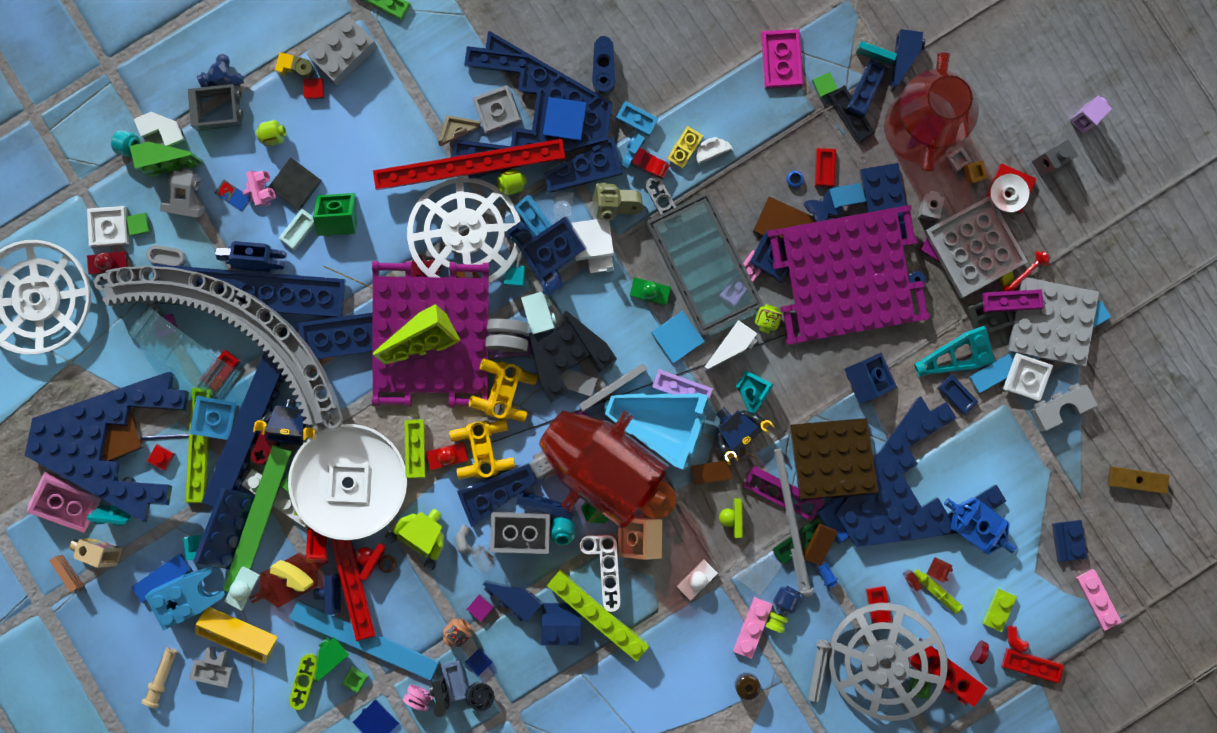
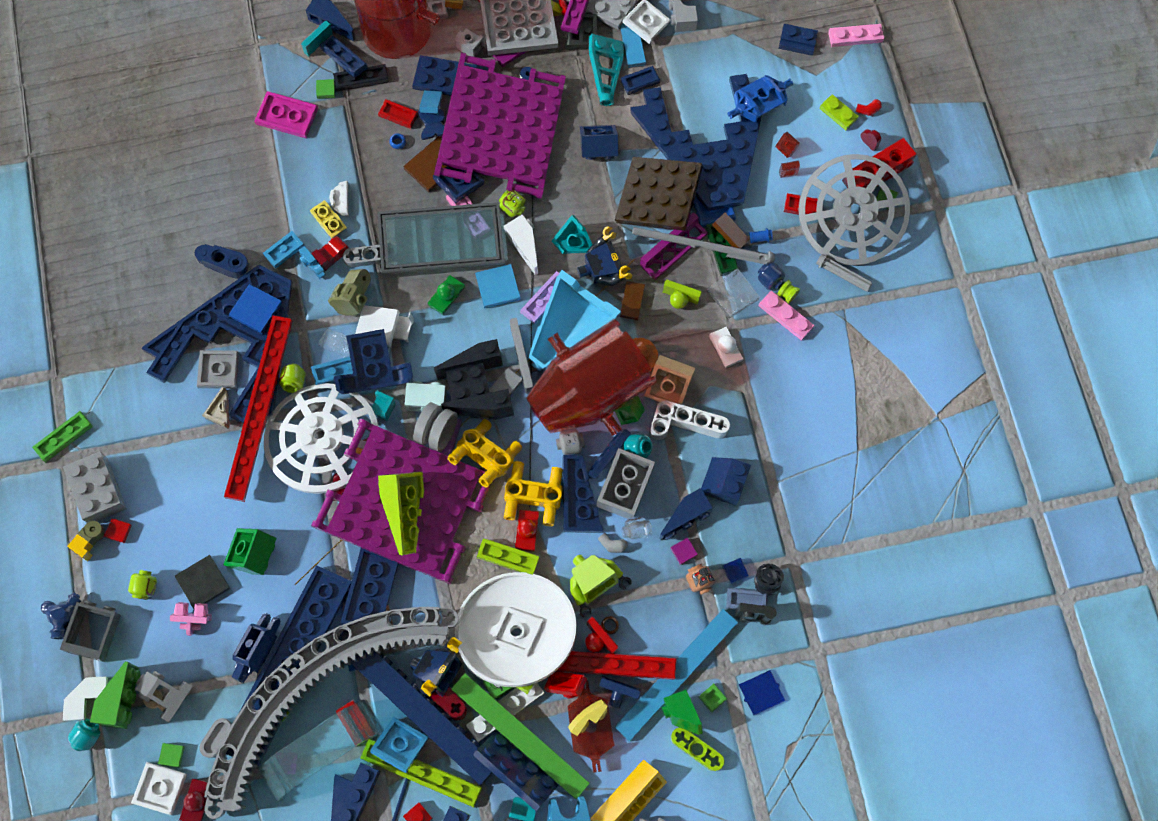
camera: 75 degrees left, 15 degrees down
sticker [215,180,250,211] -> none
light aqua tile [224,566,260,610] -> none
light aqua tile [279,209,315,250] -> none
bright pink wheel [403,685,433,712] -> none
dark blue wing [544,137,623,193] -> none
lime arch [547,569,649,662] -> none
dark brown head [735,673,761,700] -> none
lime piece [912,568,963,614] -> none
red tile [1001,648,1064,684] -> none

